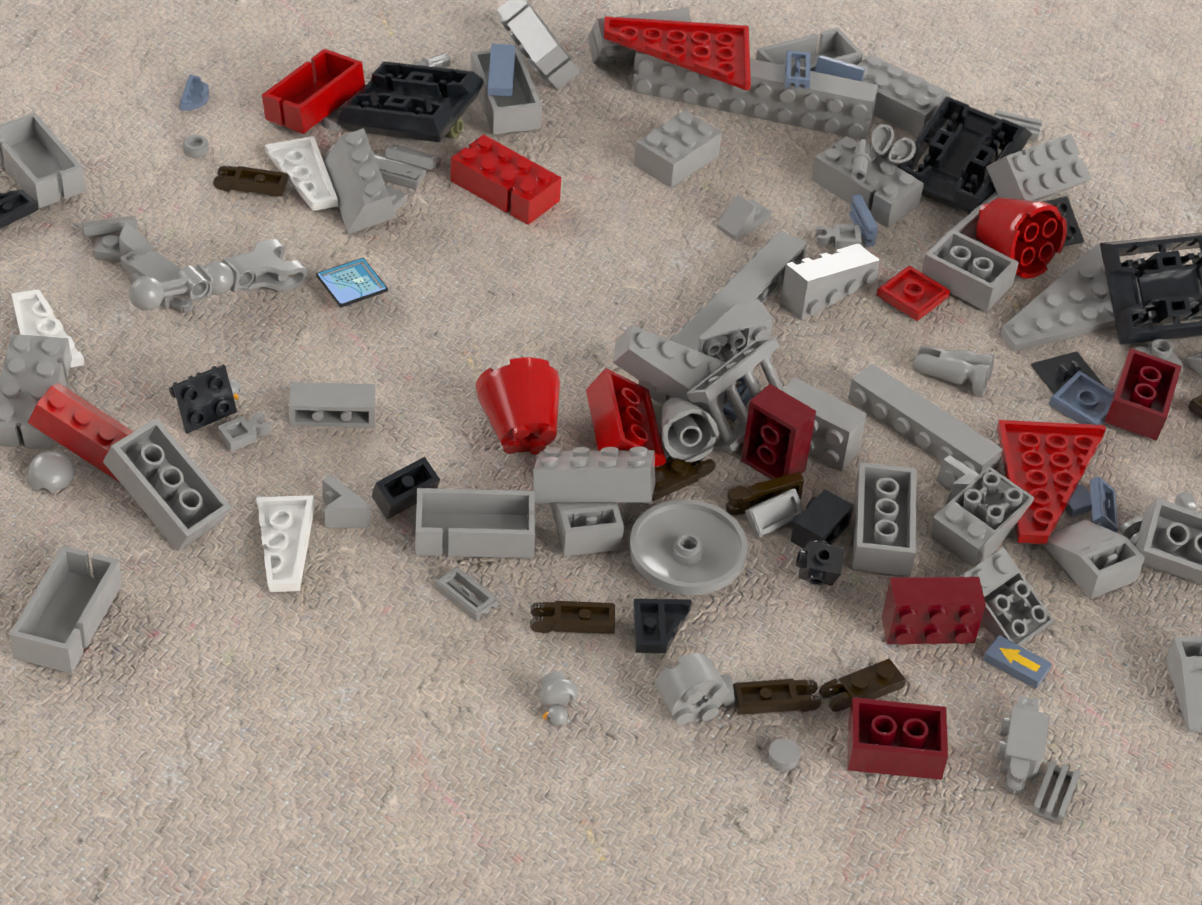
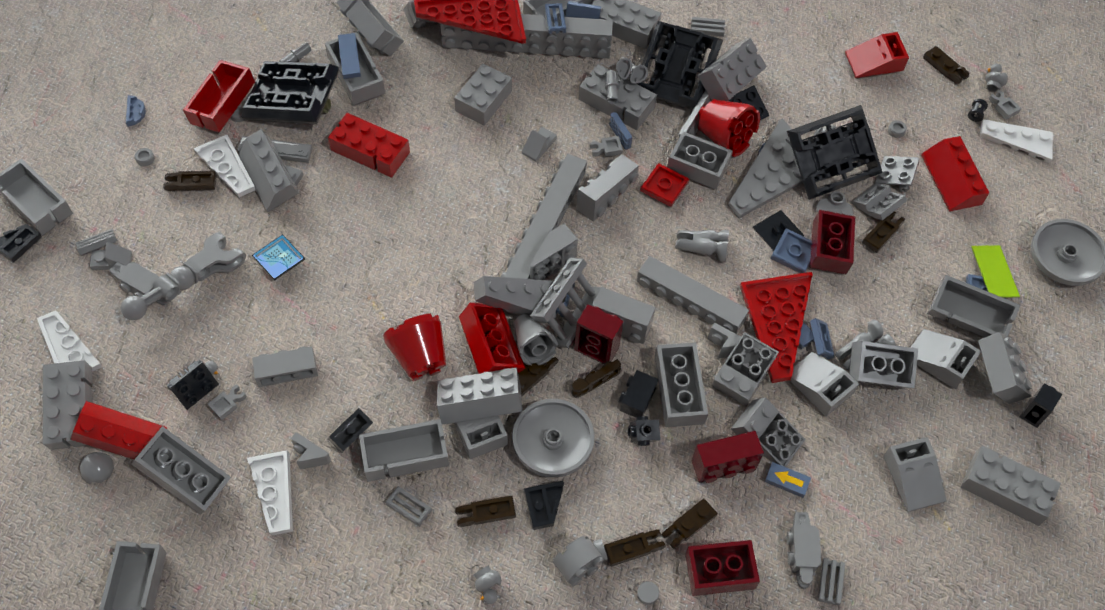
camera: 10 degrees left, 15 degrees up
light grey tile [385,145,441,170] -> none
light grey tile [745,488,804,537] -> none

